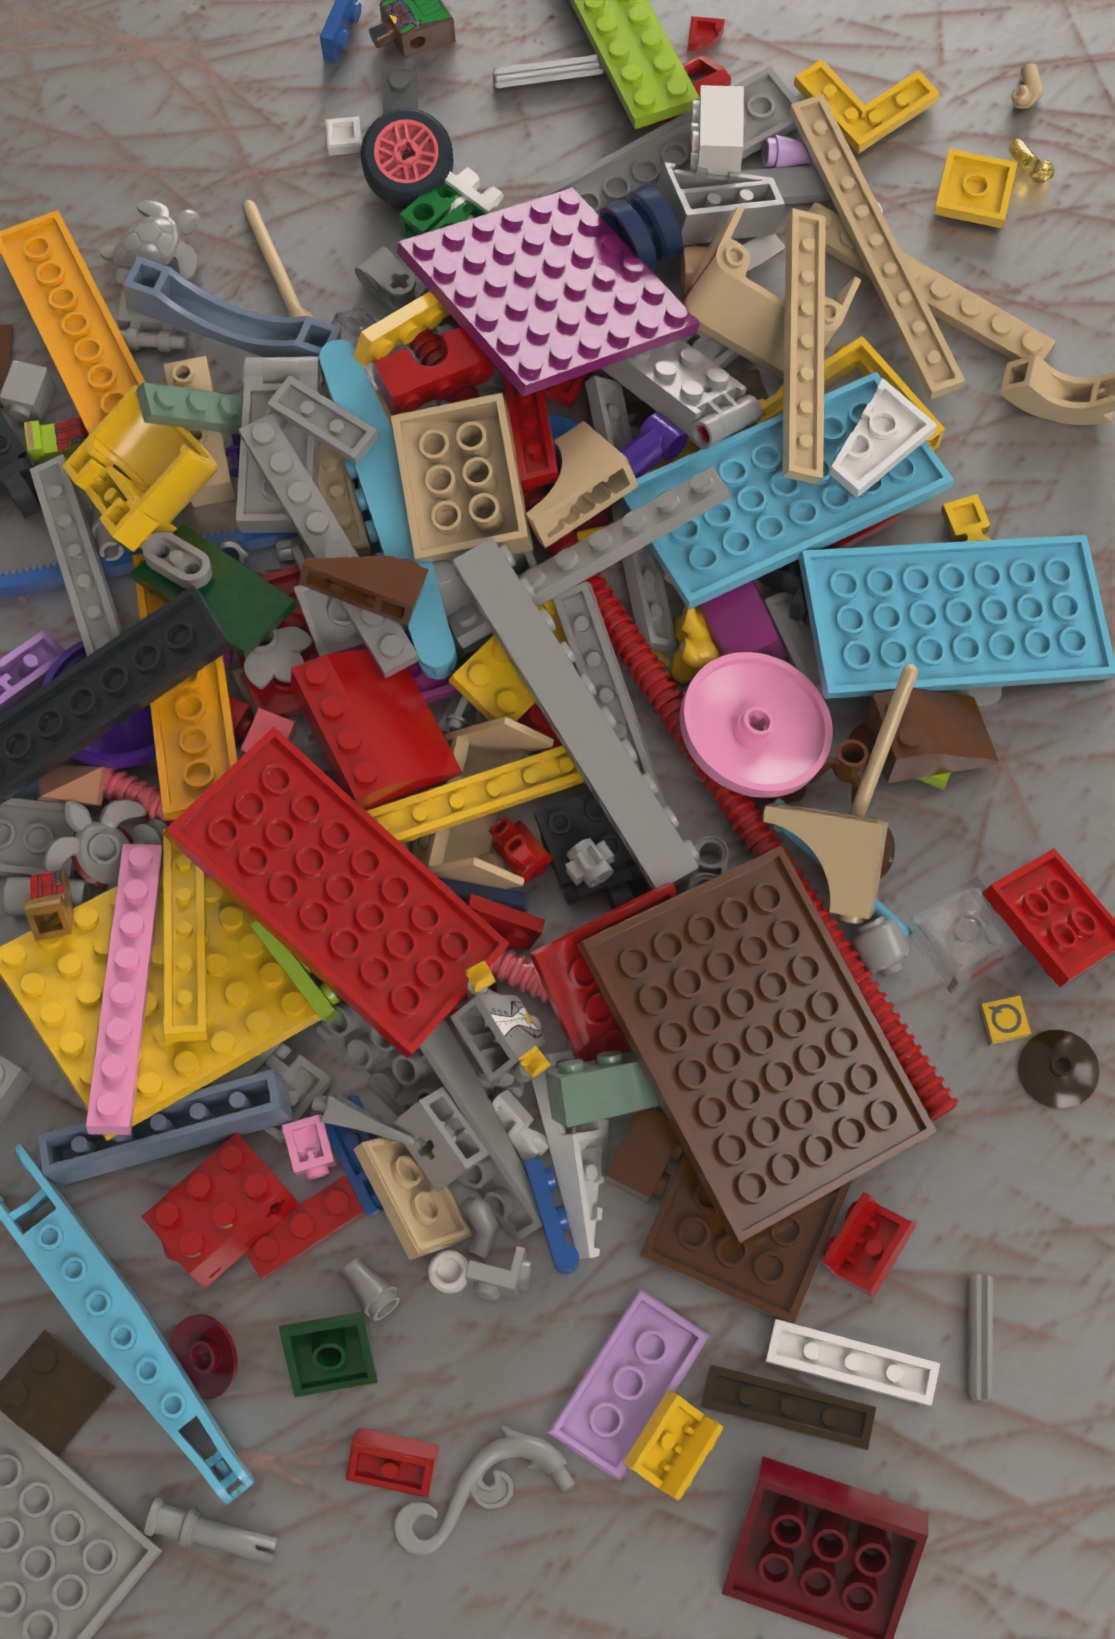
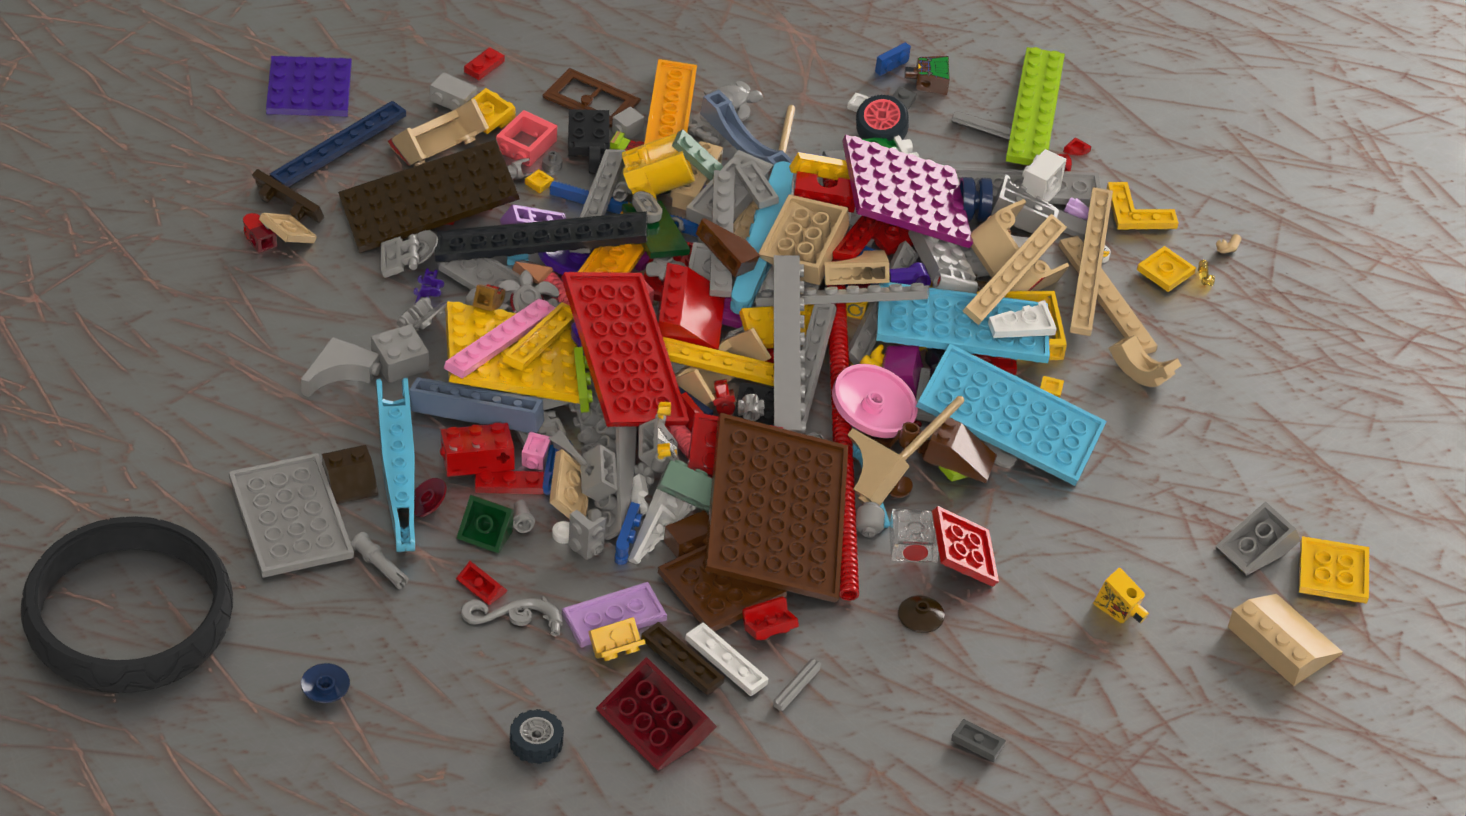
camera: 25 degrees right, 25 degrees down
yellow tile [979,996,1031,1045] -> none

